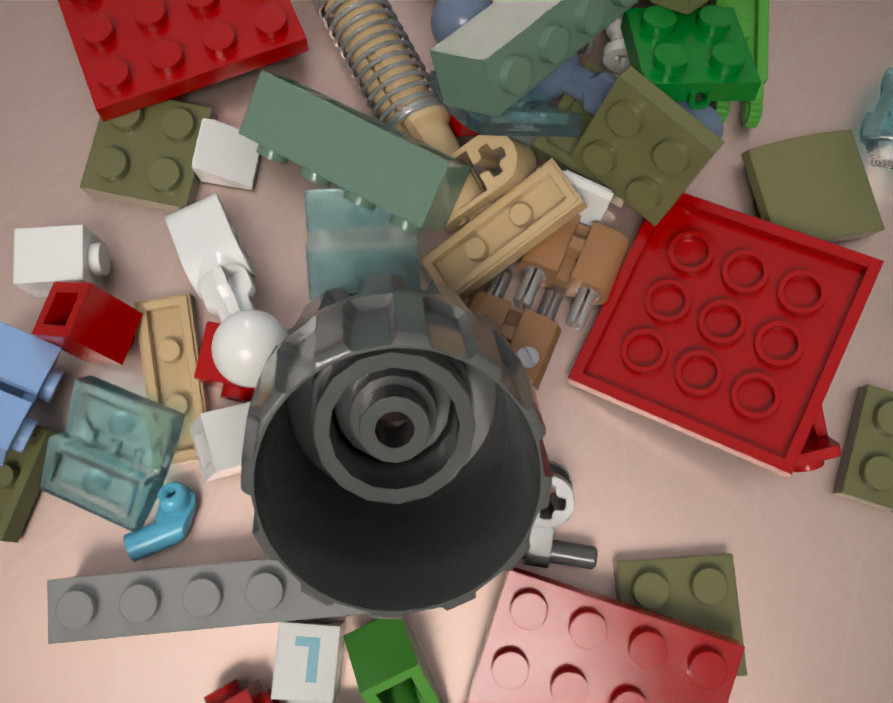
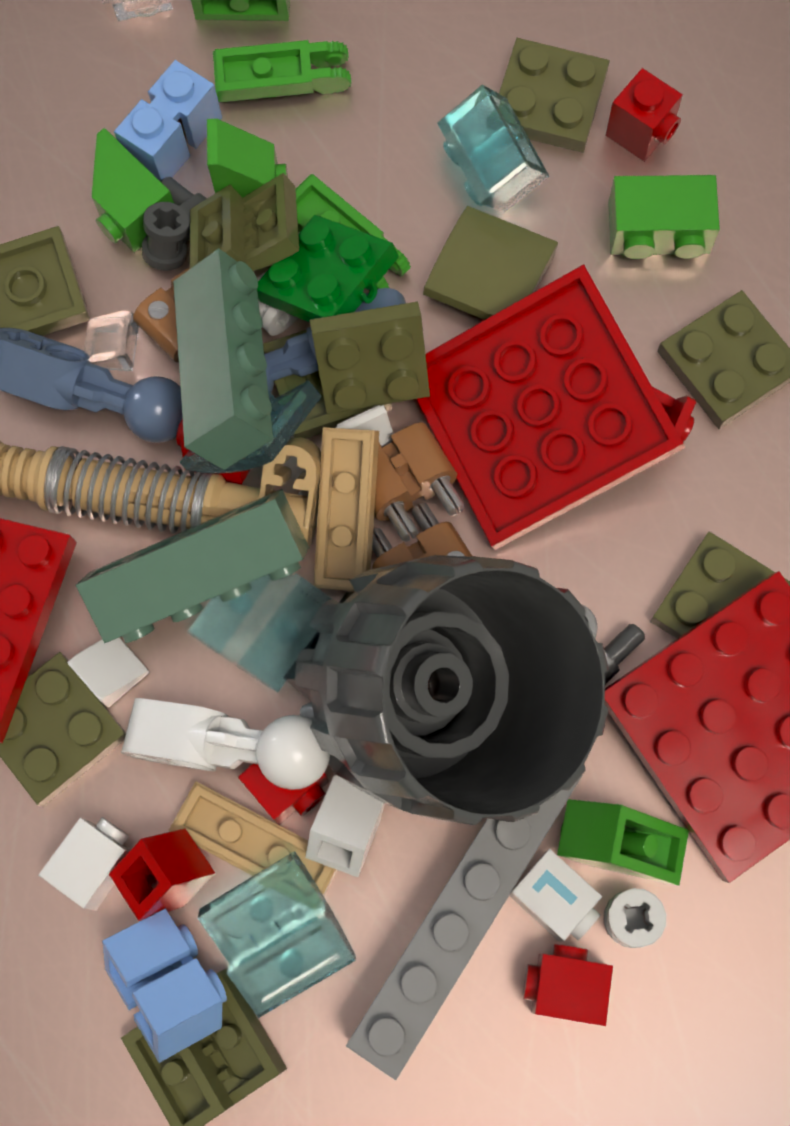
camera: 45 degrees left, 5 degrees down
medium azure arm [123,482,197,562] -> none

